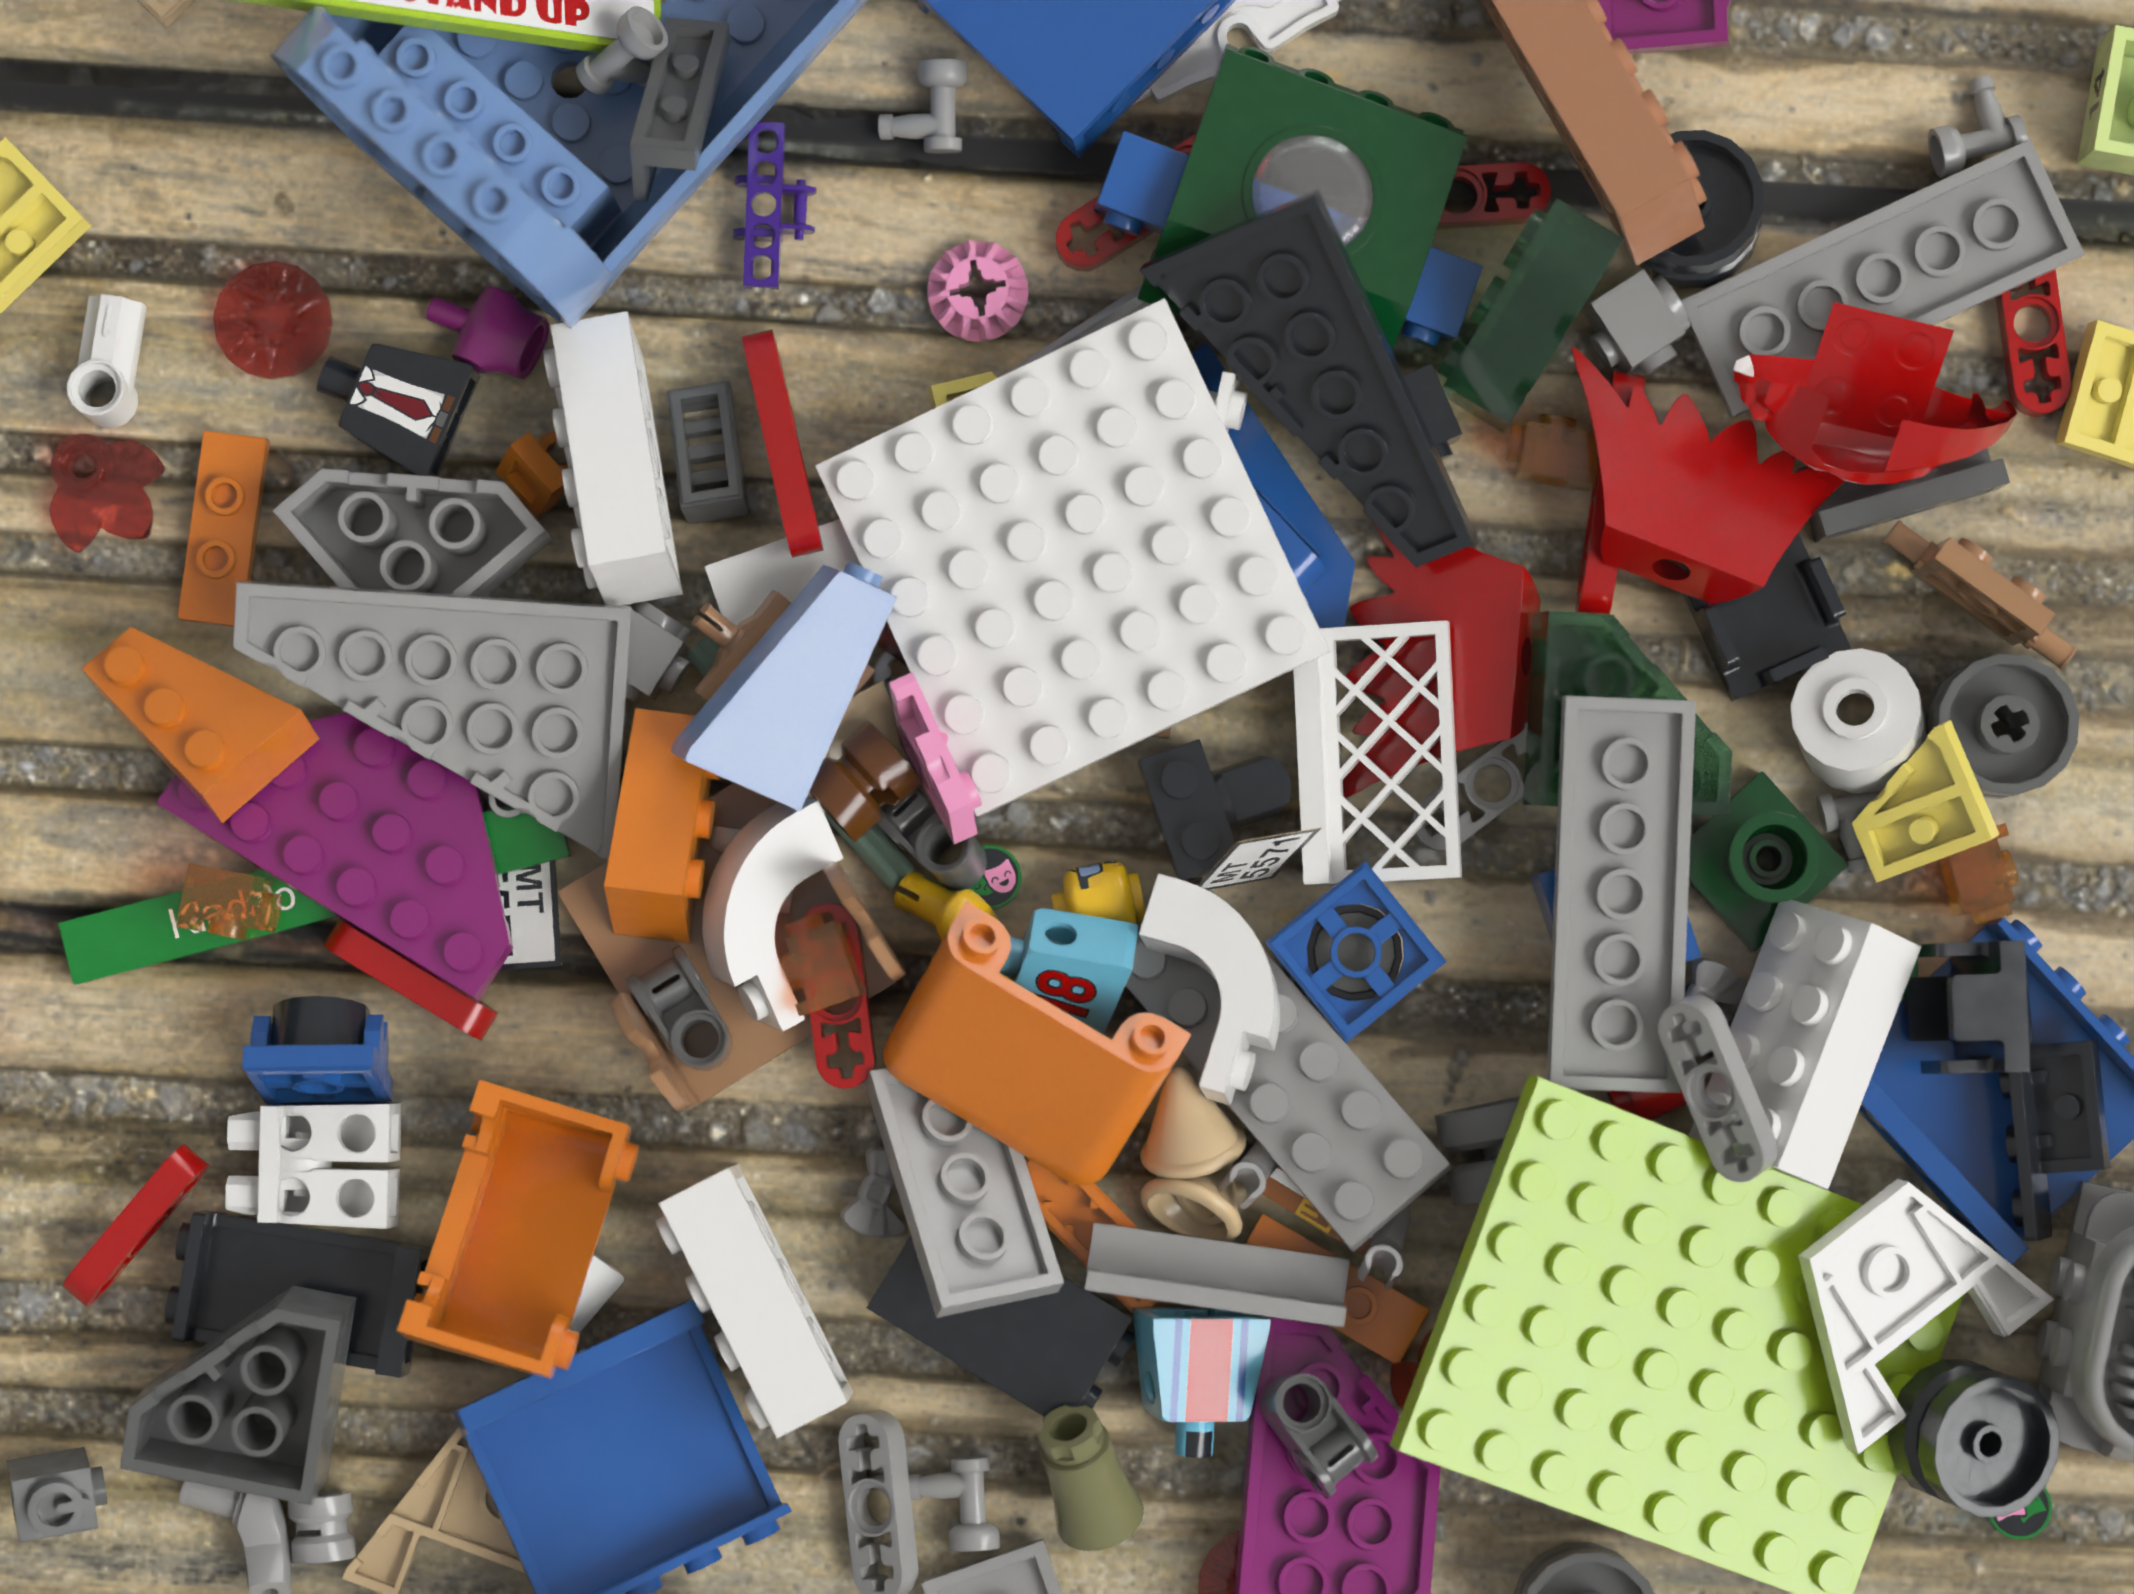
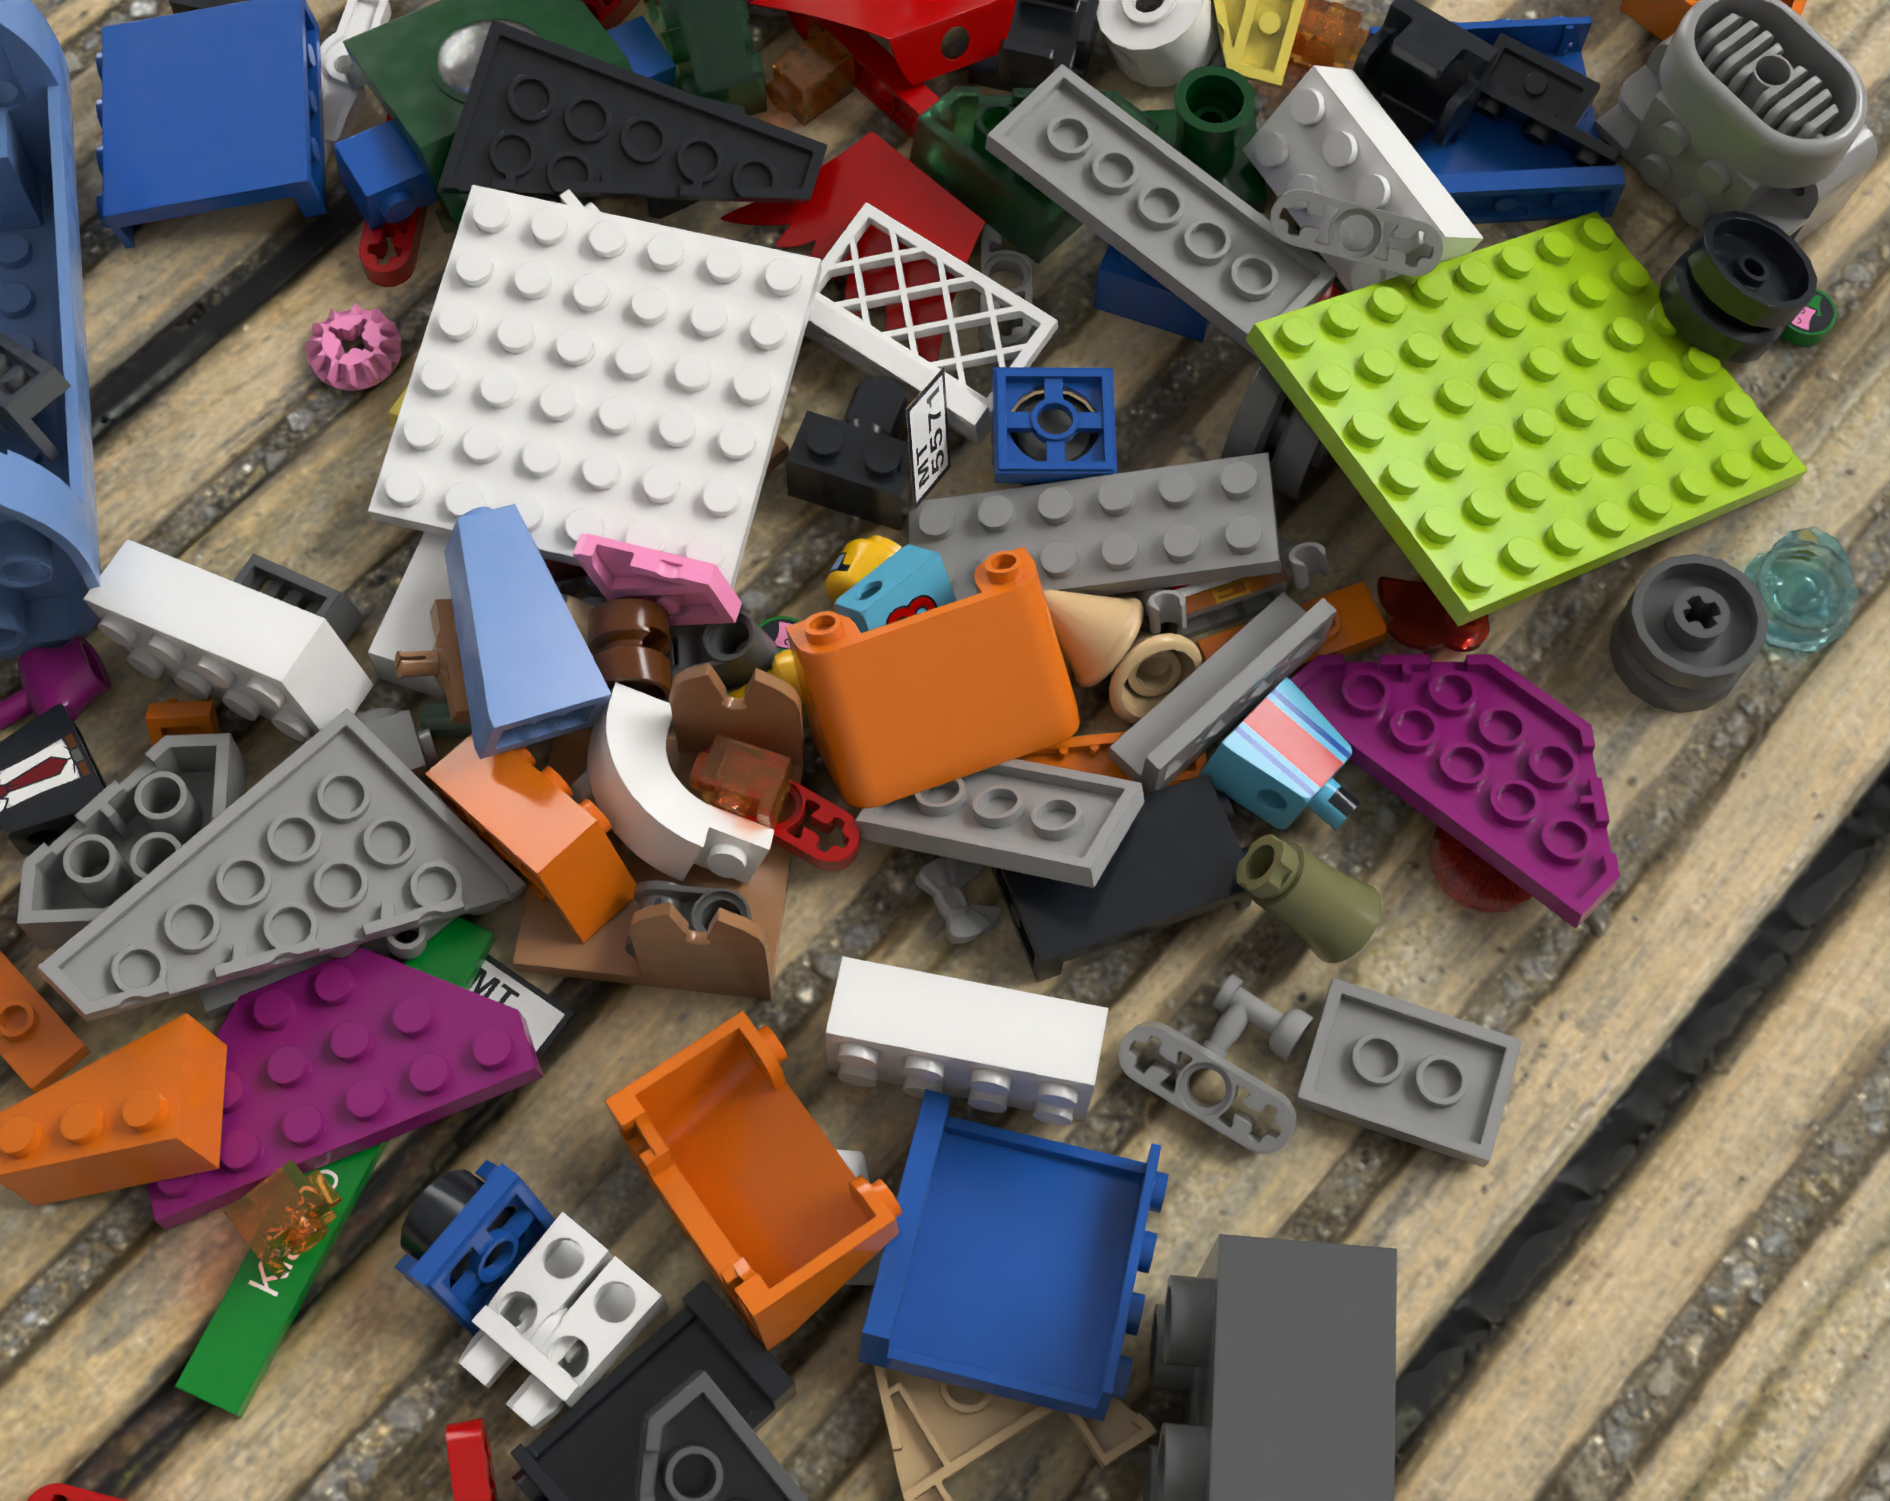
camera: 55 degrees left, 20 degrees down
red beam [323,918,498,1041] -> none
dark purple piece [733,122,817,290] -> none
red beam [742,329,824,558] -> none
light grey piece [878,59,968,154] -> none
white arch [1139,873,1280,1105] -> none
dark grey piece [1260,1374,1379,1499] -> none
white wing [1798,1179,2054,1454] -> none

